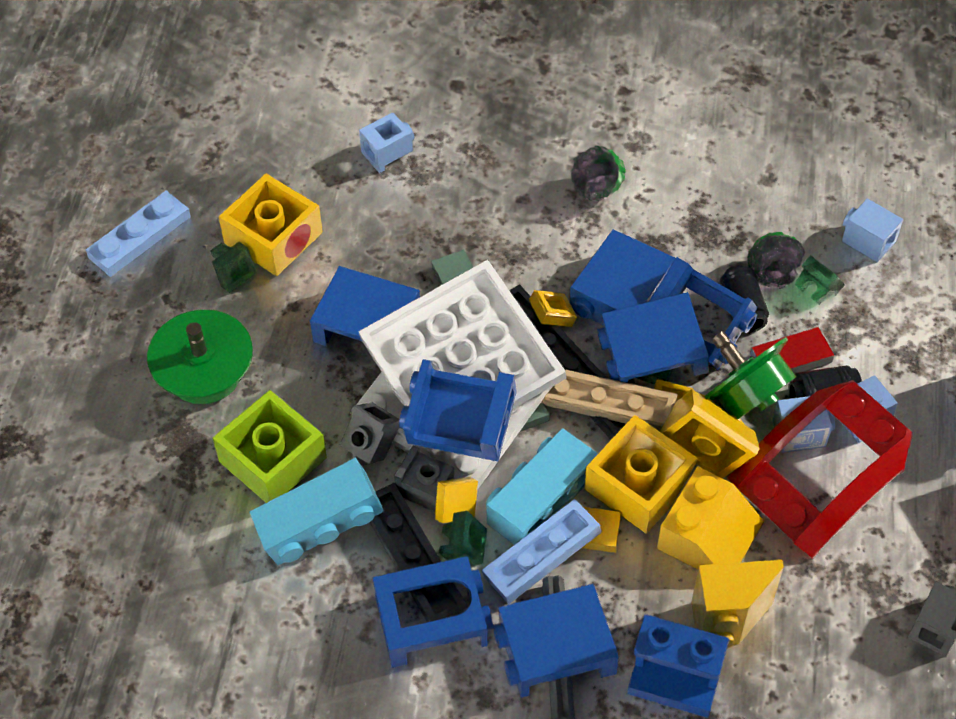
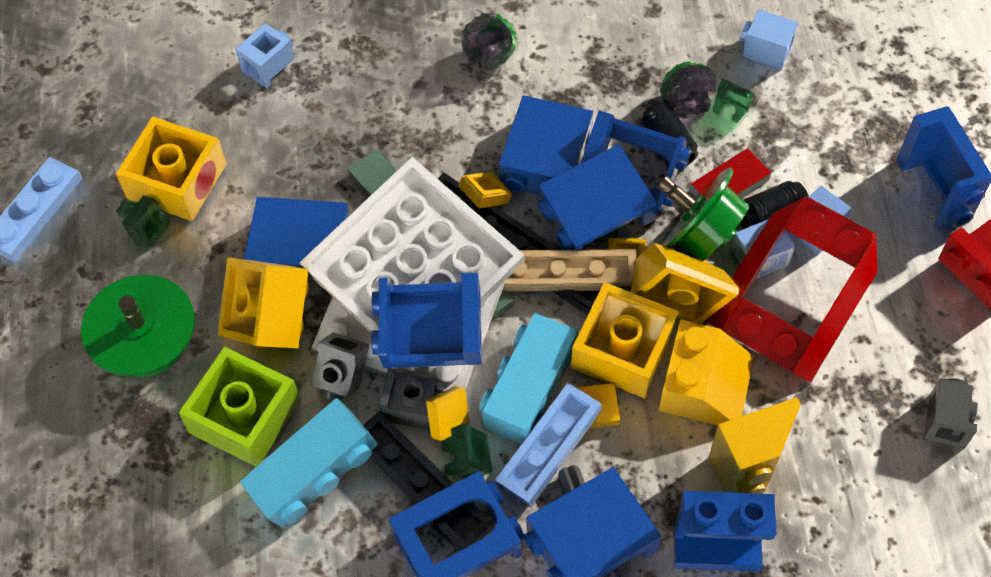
camera: 15 degrees left, 5 degrees up
none -> yellow slope [218,257,309,349]

